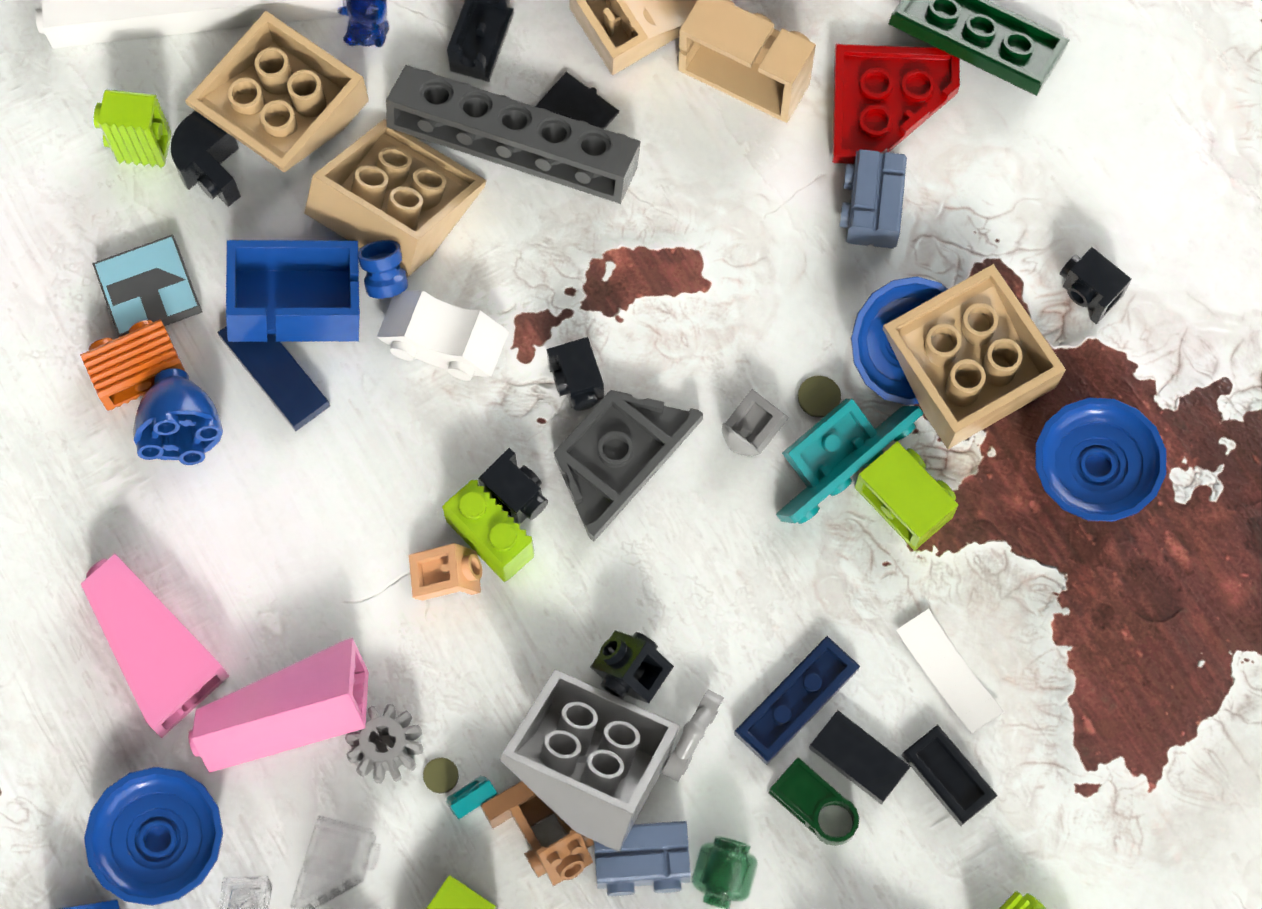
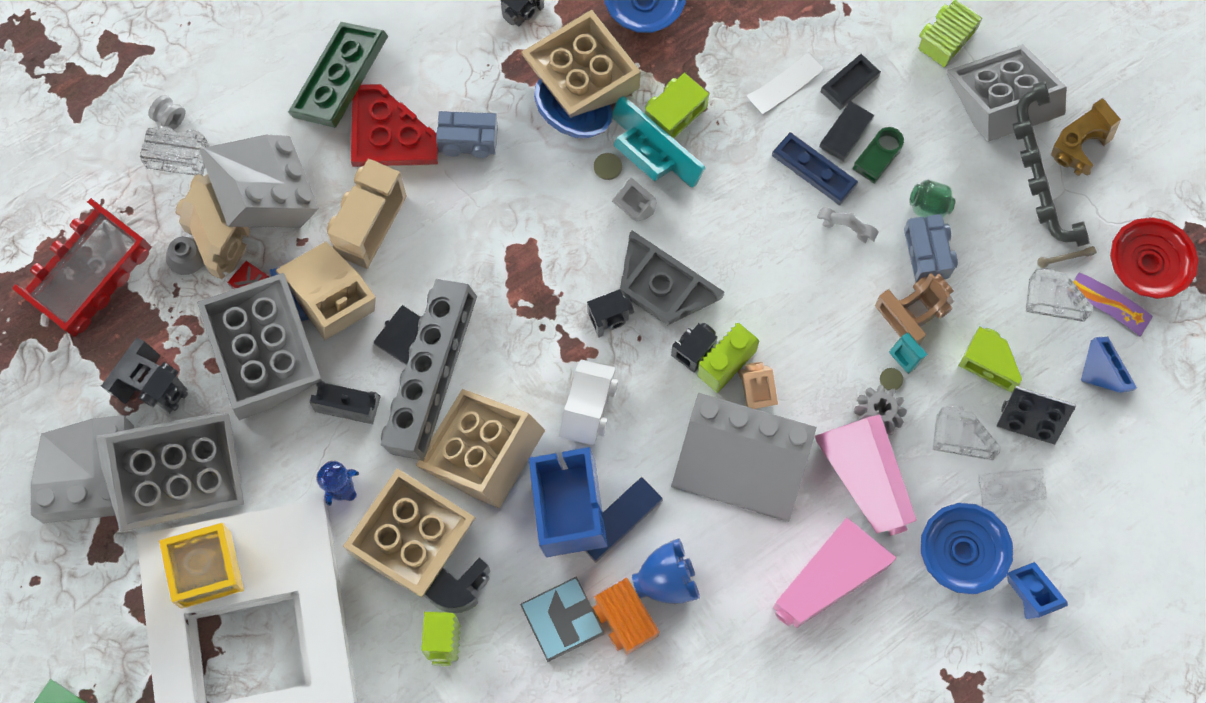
camera: 95 degrees left, 0 degrees up
blue wheel [358,240,408,299] -> none
light grey slope [500,669,680,852] -> none
black brick [590,630,674,703] -> none
none -> light grey slope [671,393,817,522]

